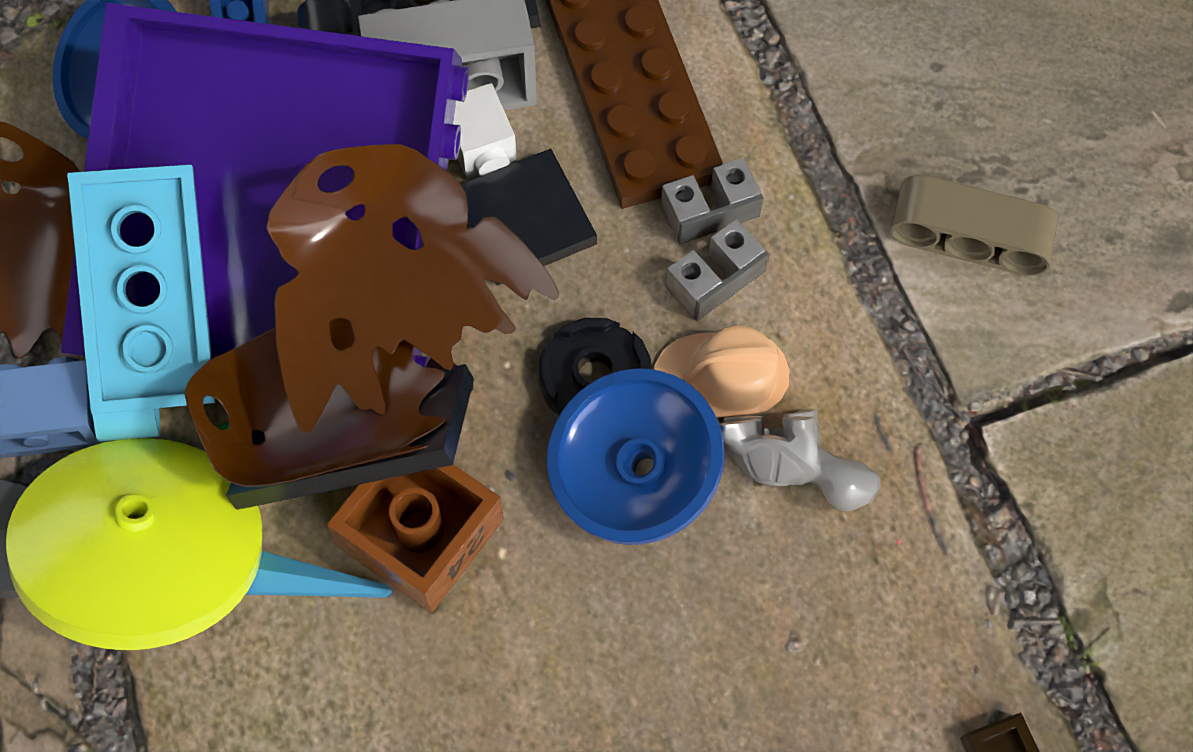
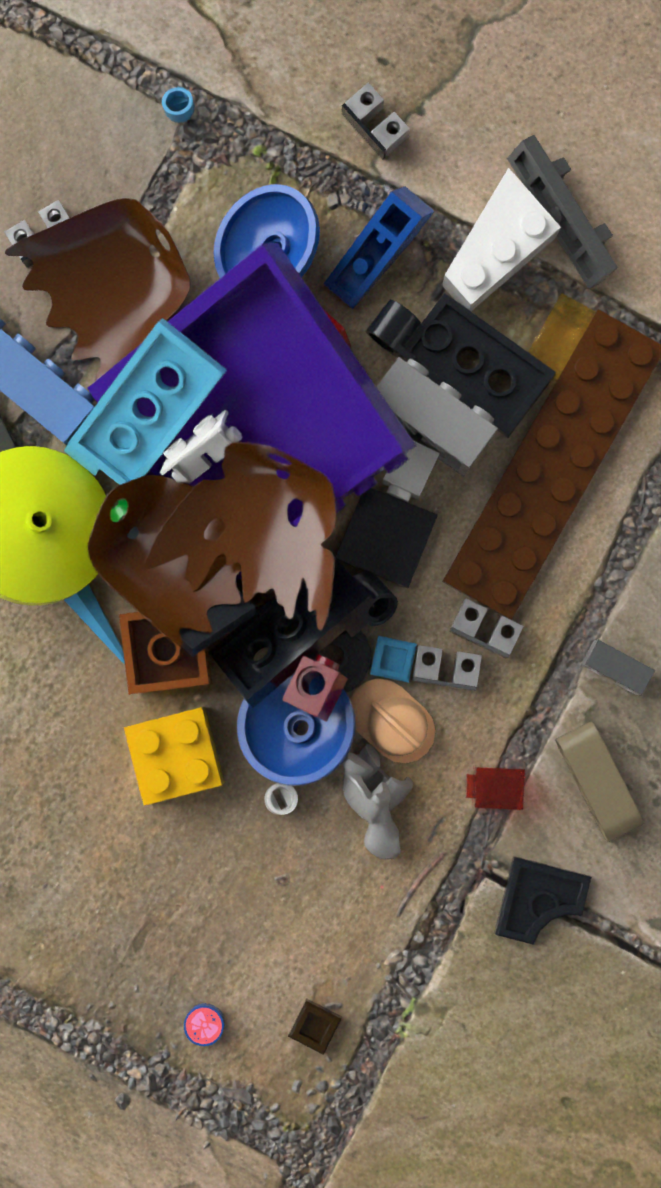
camera: 55 degrees right, 20 degrees up
none -> yellow brick [124,707,225,806]
none -> white hinge [160,410,242,485]
none -> black hinge [208,554,398,708]
none -> white hinge [264,783,298,815]
none -> brick [282,655,348,722]
none -> dark azure tile [370,636,417,683]
none -> clear red brick [465,766,525,810]
none -> black tile [494,856,592,945]
none -> dark grey piece [581,640,655,695]

